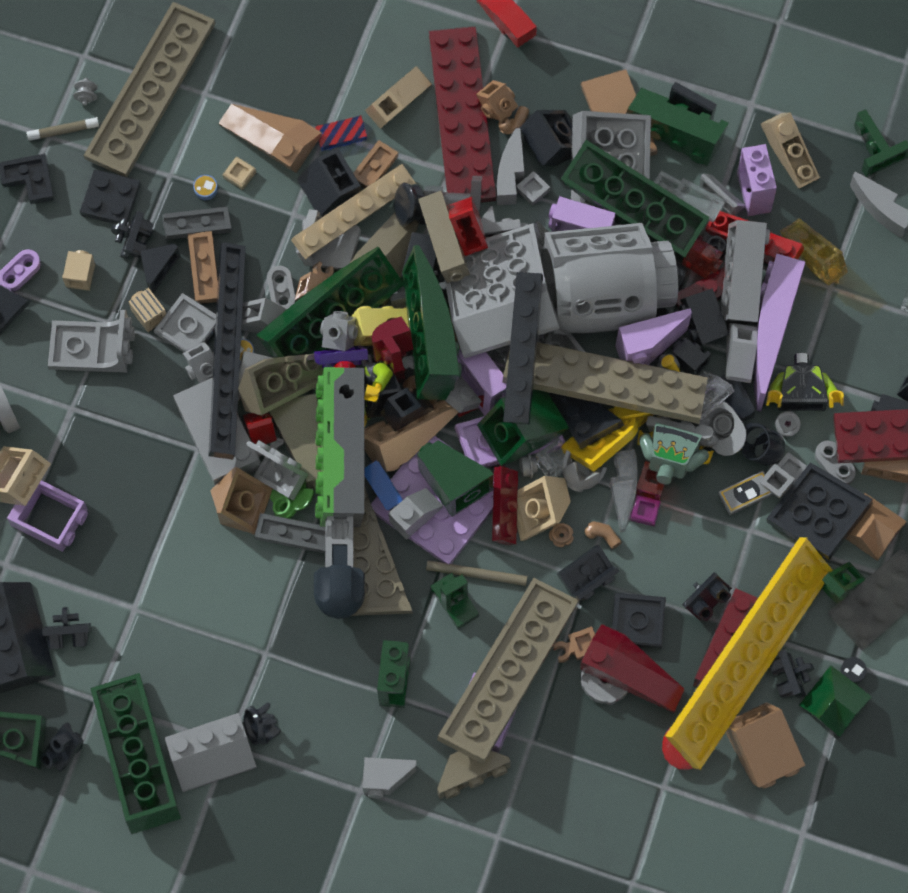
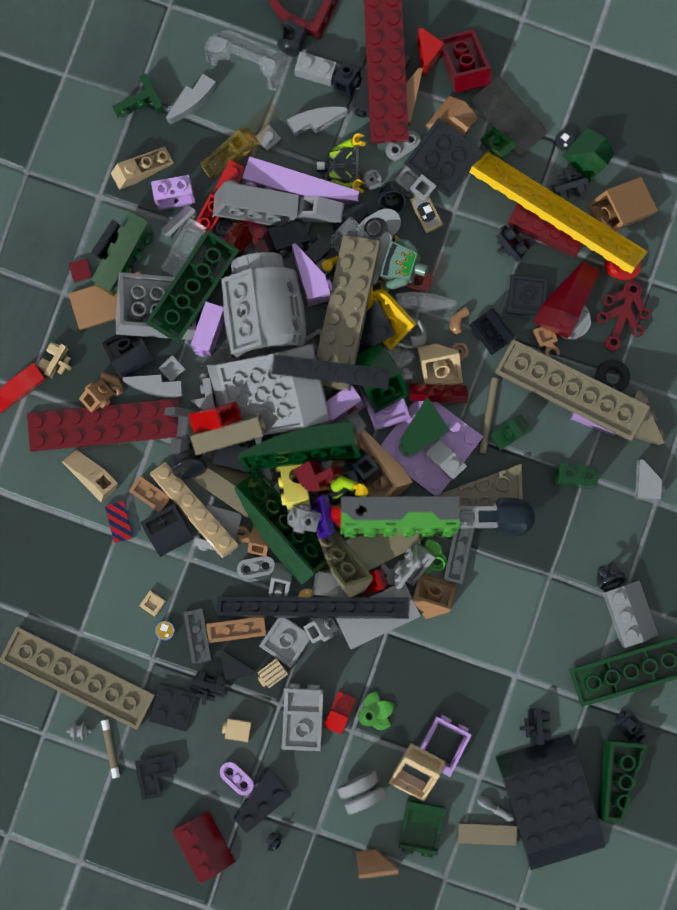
camera: 90 degrees left, 15 degrees up
medium nougat wedge [218,104,322,173] -> none
blue slope [364,461,403,511] -> none
magenta tile [630,495,661,527] -> none
none -> tan hips [38,342,72,378]
none -> dark red tile [69,259,92,283]
none -> light grey plate [255,125,281,153]
none -> light grey slope [287,107,348,137]
none -> red slope [324,691,356,734]
none -> bright green plate [358,691,394,730]
none -> black tyre [595,359,630,392]
none -> dark red plant [596,280,651,351]

